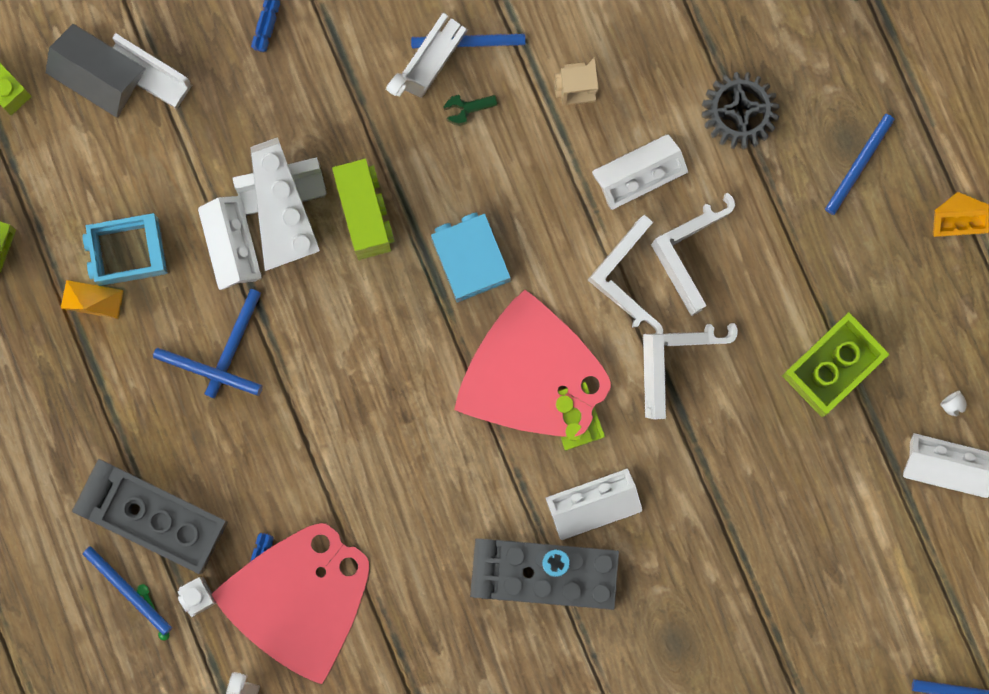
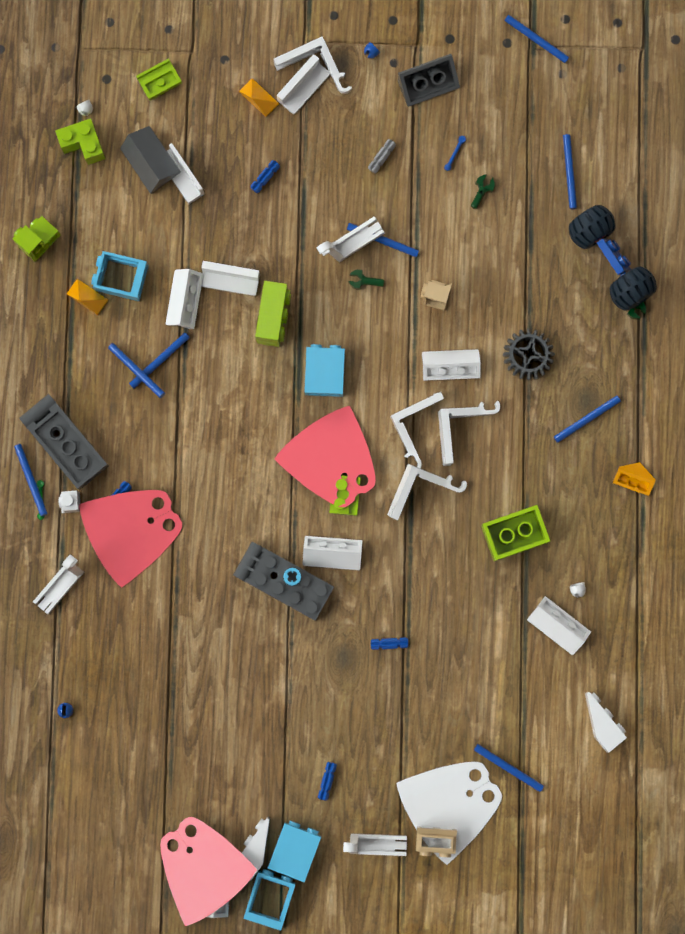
camera: 25 degrees right, 0 degrees up
white wedge [250,137,320,271] -> none
none -> blue axle [371,637,409,650]

